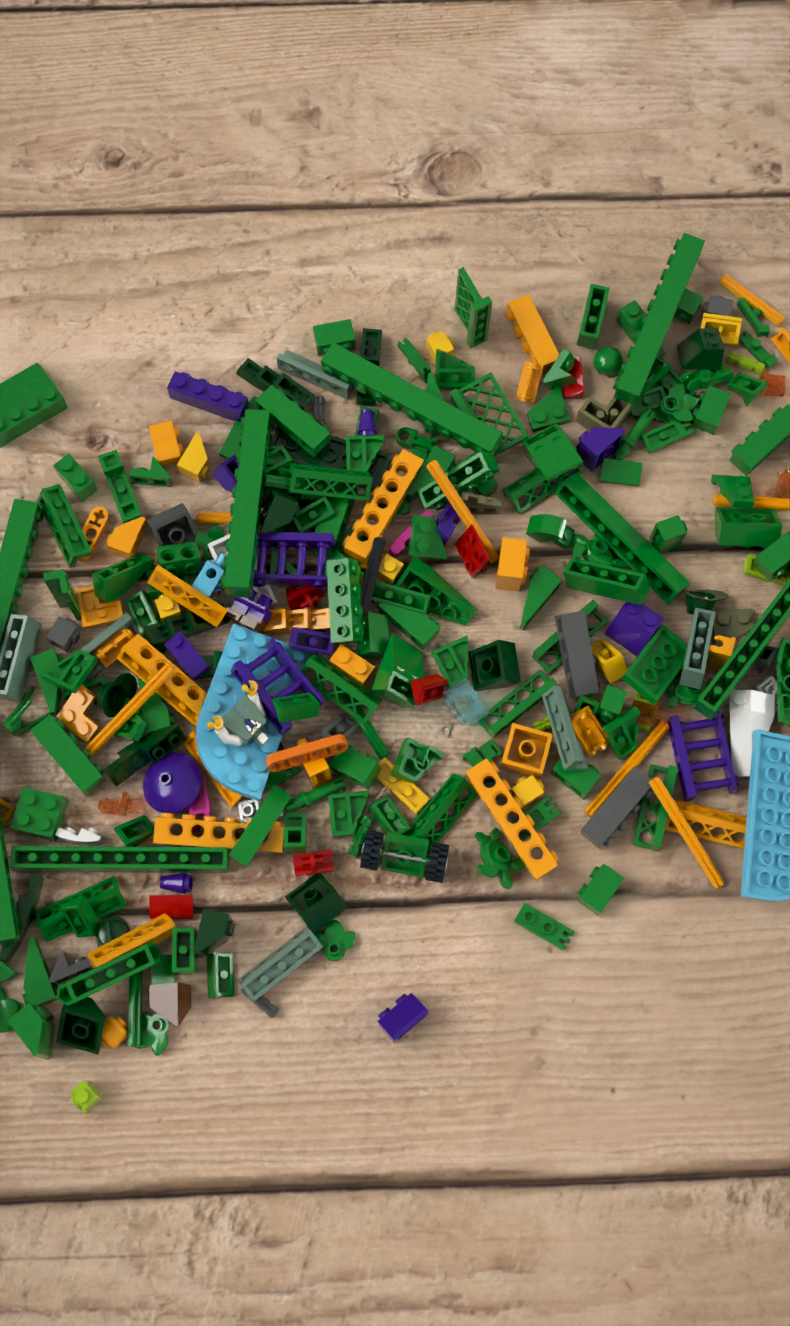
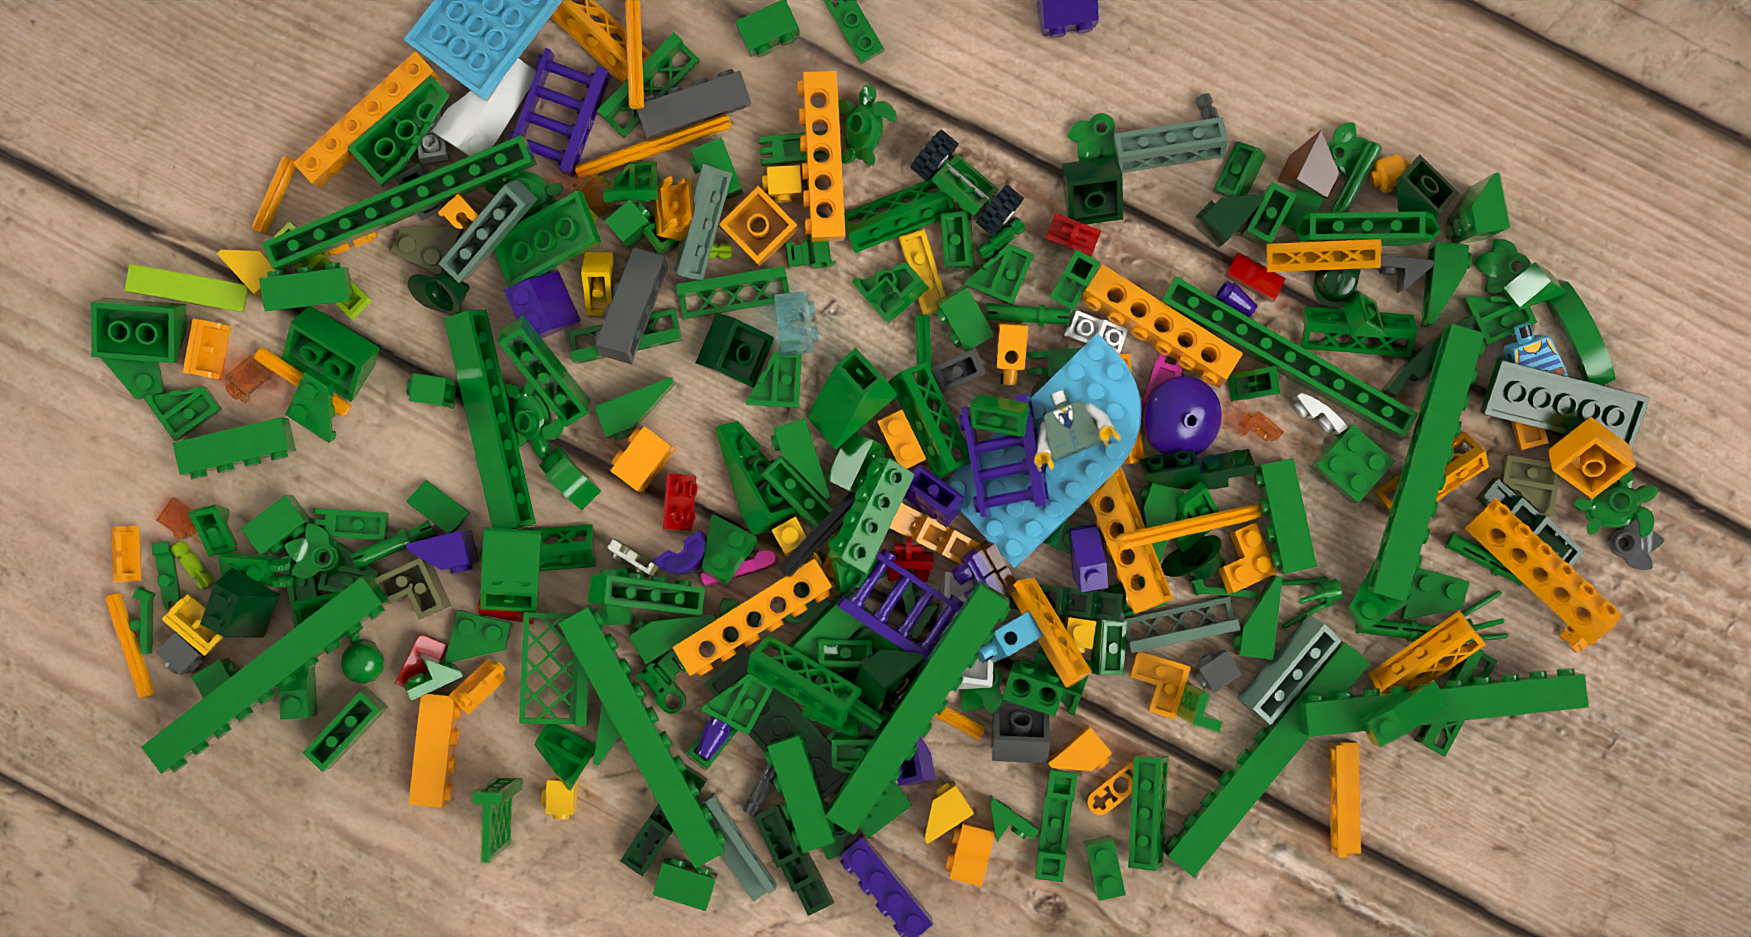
camera: 150 degrees left, 15 degrees up
green wing [41,649,98,694] -> none
lime brick [70,1080,102,1113] -> none
green slope [92,553,154,602] -> none
light orange hinge [93,627,134,668] -> none
green slope [229,785,292,867] -> none
orange beam [266,734,348,772] -> none
green piece [398,338,431,382] -> none
red slope [411,674,448,706] -> none
light orange axle [426,460,499,563] -> none

